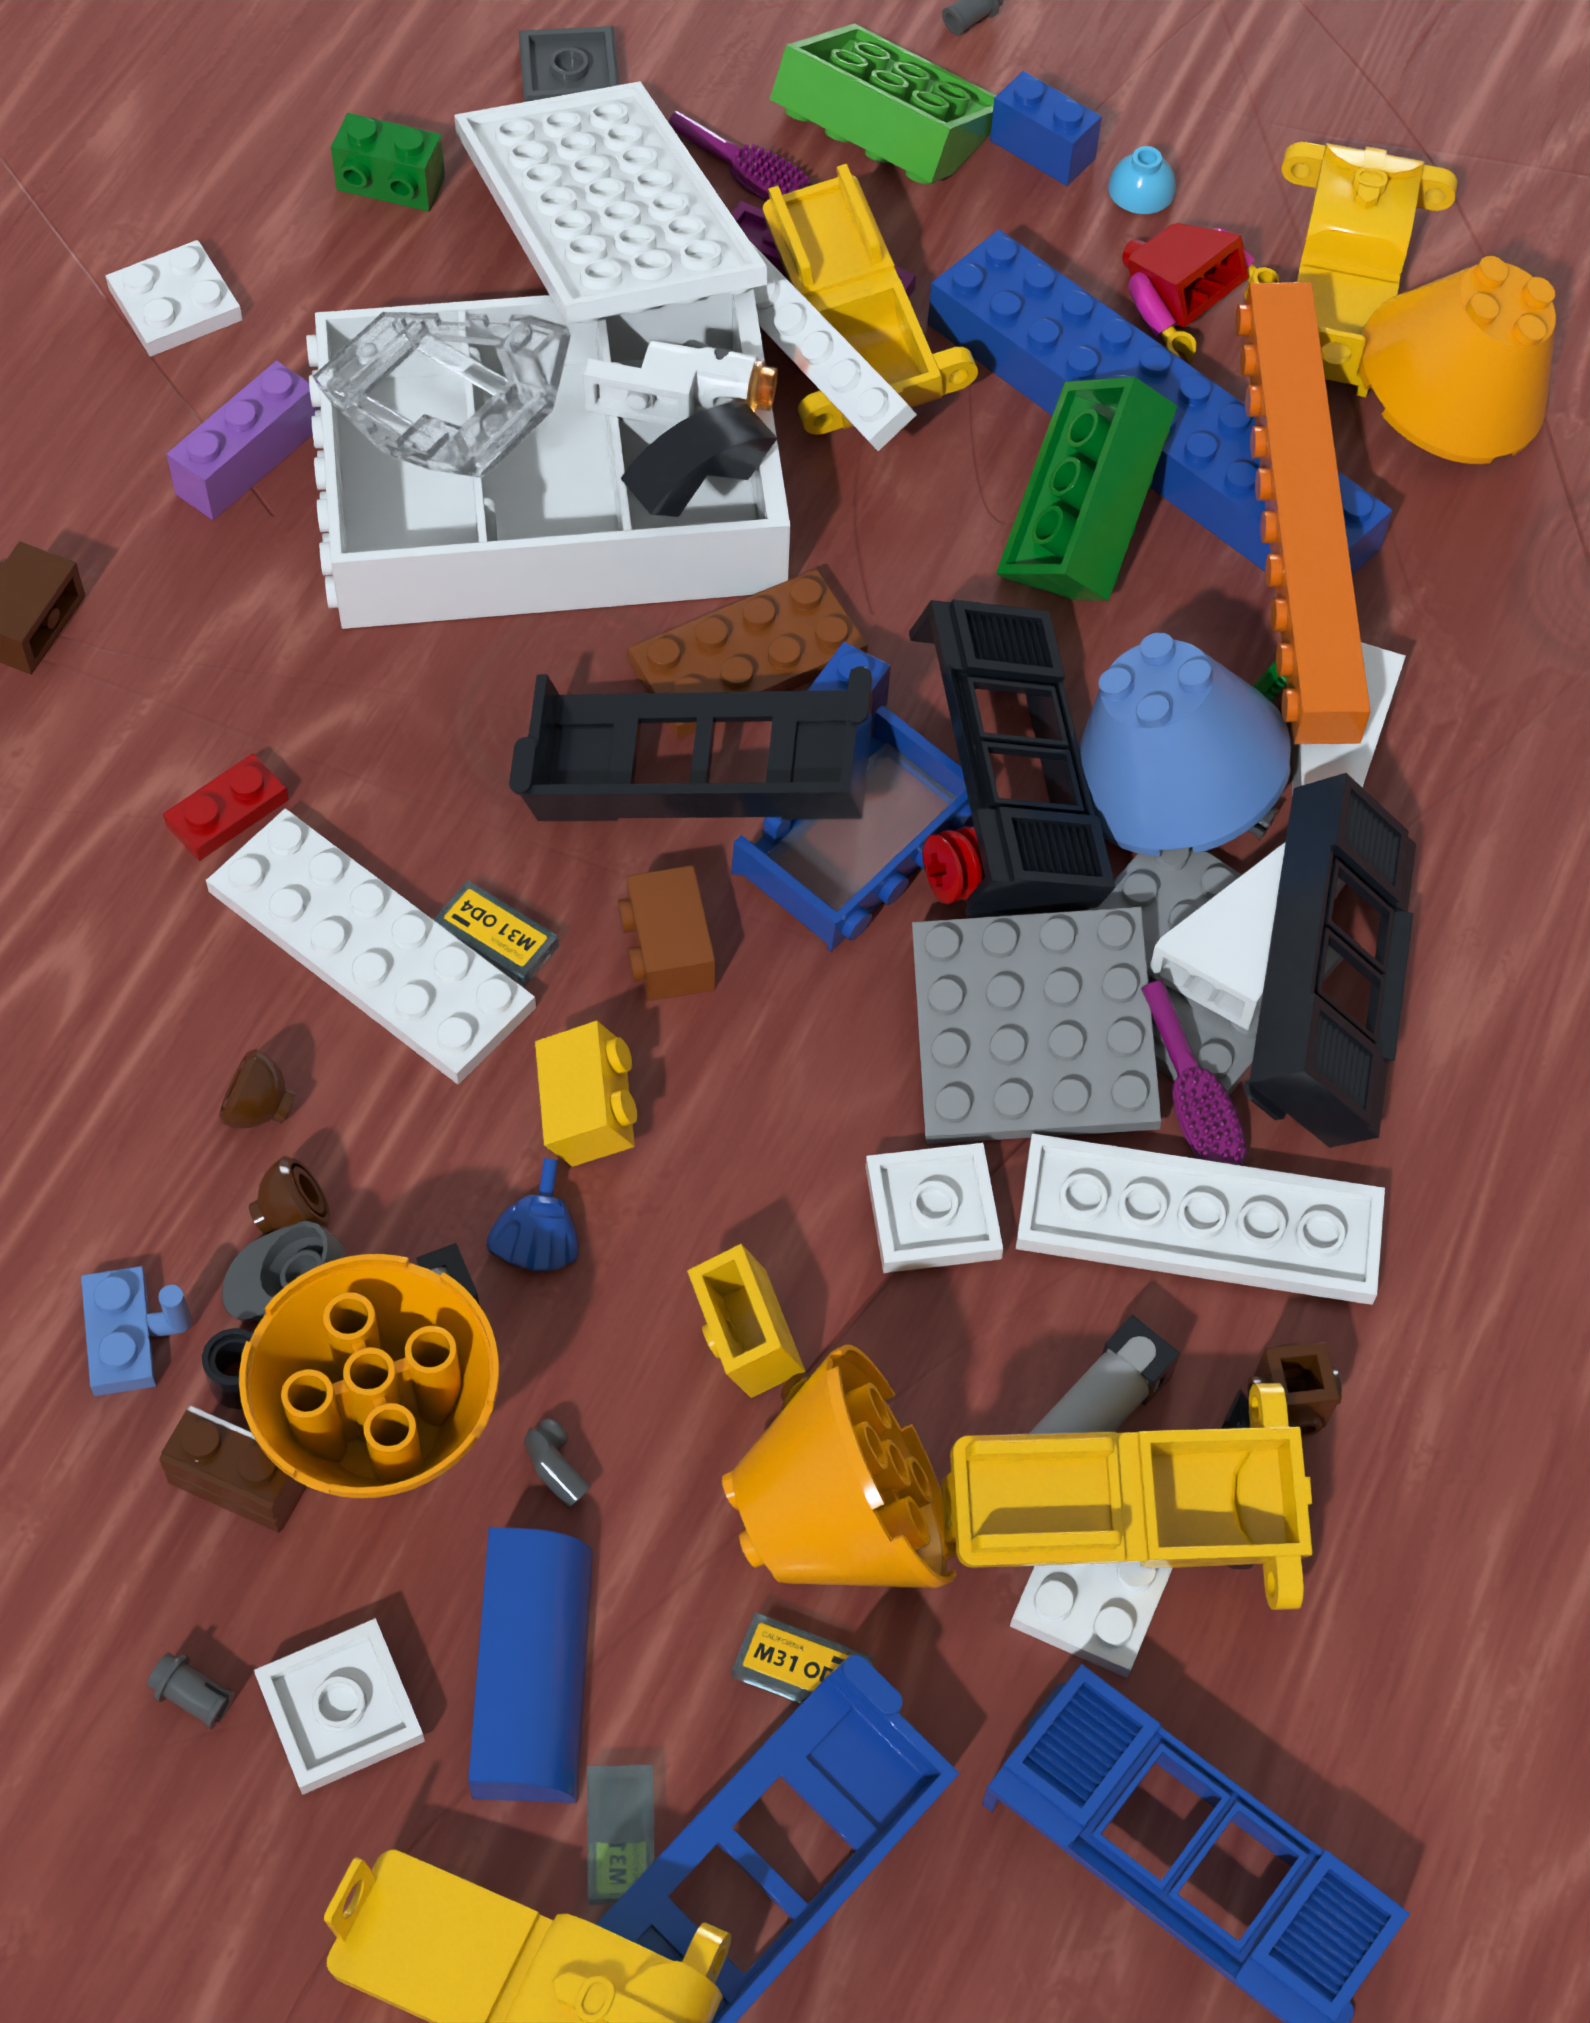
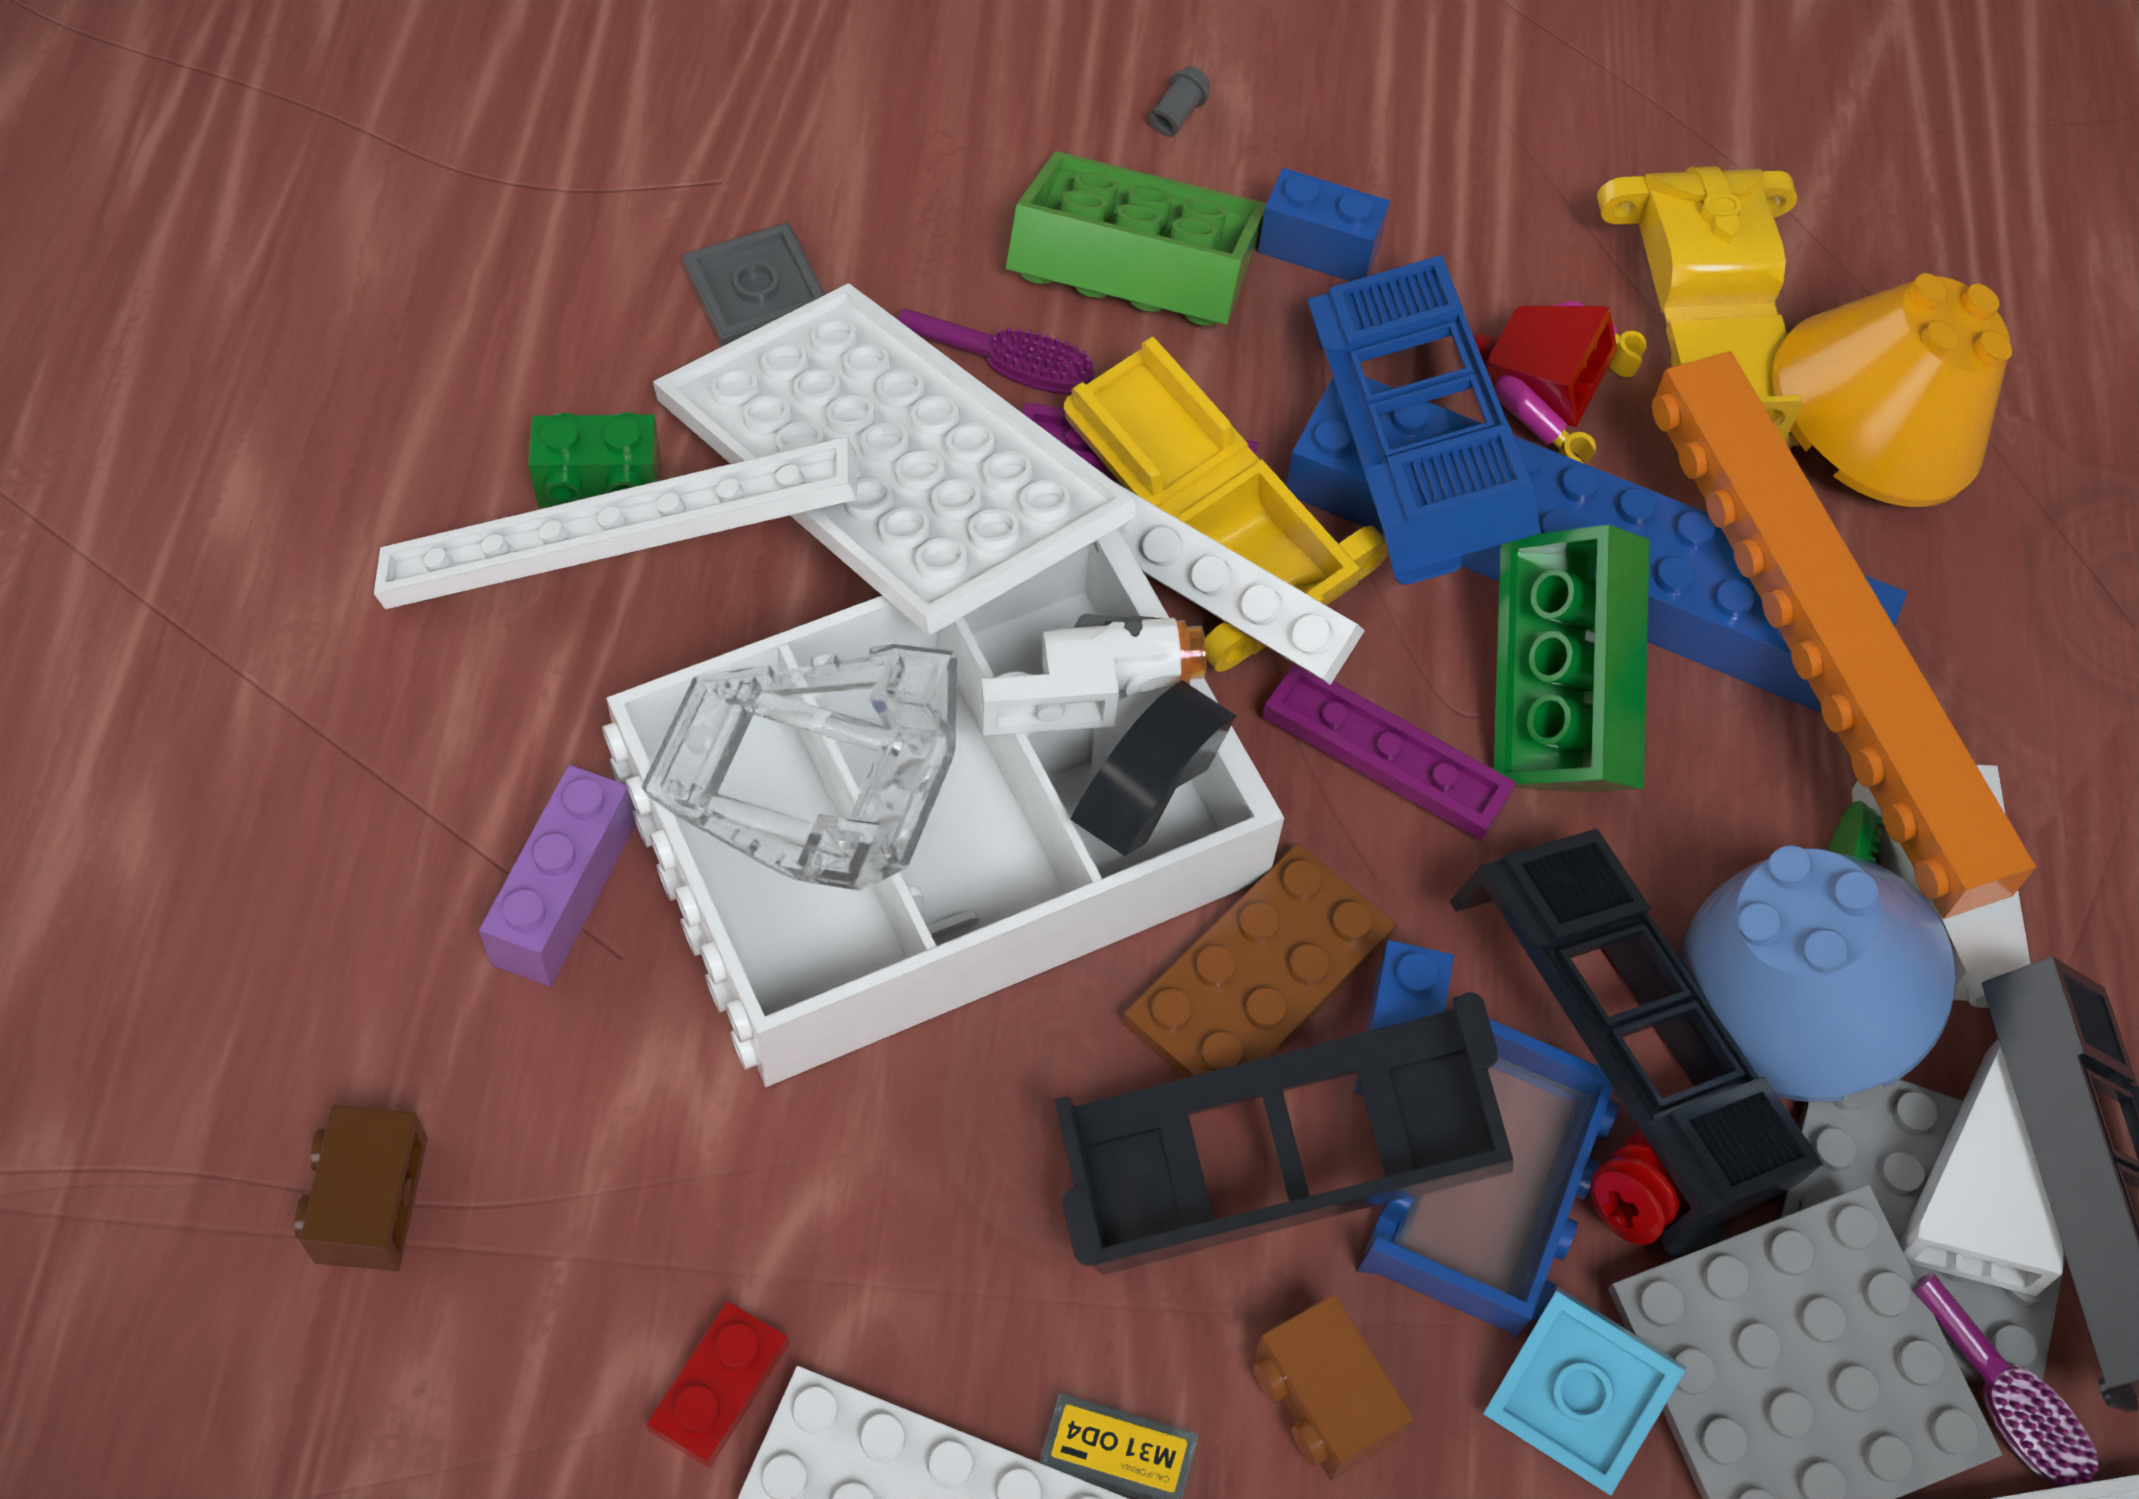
camera: 20 degrees left, 0 degrees up
white plate [105,240,243,357] -> none
medium azure brick [1108,146,1176,214] -> none
none -> white plate [374,436,857,609]
none -> magenta plate [1262,664,1517,841]
none -> blue piece [1307,255,1541,585]
none -> medium azure plate [1483,1287,1686,1496]

